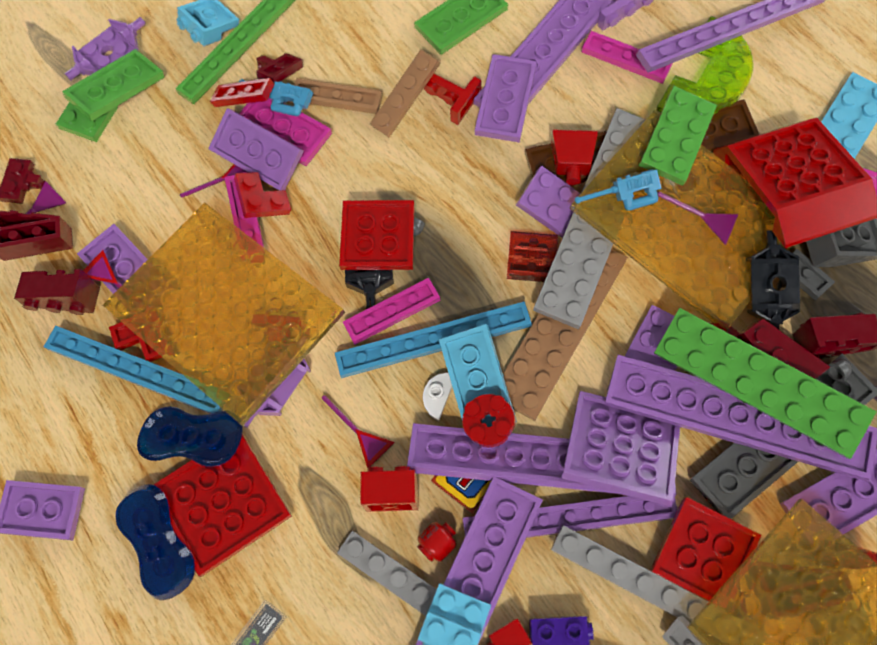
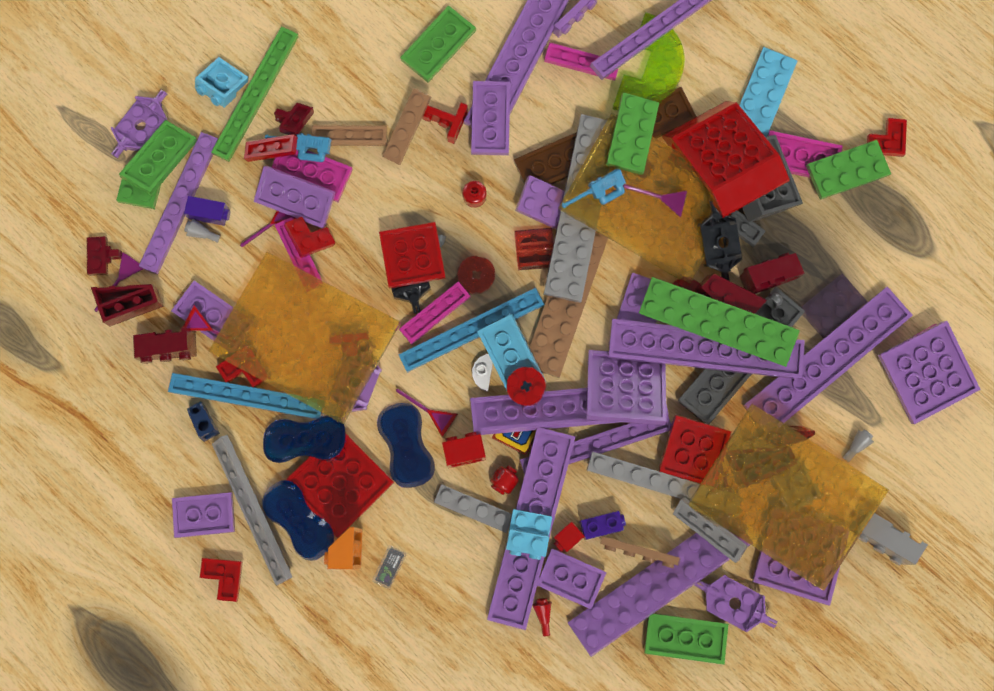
camera: 20 degrees left, 10 degrees up
red torso [551,130,598,185] -> none
none -> medium lavender plate [139,132,218,275]
none -> dark purple brick [184,196,230,226]
none -> light grey cone [184,219,220,243]
none -> dark blue leg [187,401,220,442]
none -> red plate [200,558,243,602]
none -> light grey plate [212,435,292,586]
none -> orange slope [324,527,363,569]
none -> clear blue plate [377,403,435,488]
none -> clear red plate [458,256,495,295]
none -> red head [462,181,487,208]

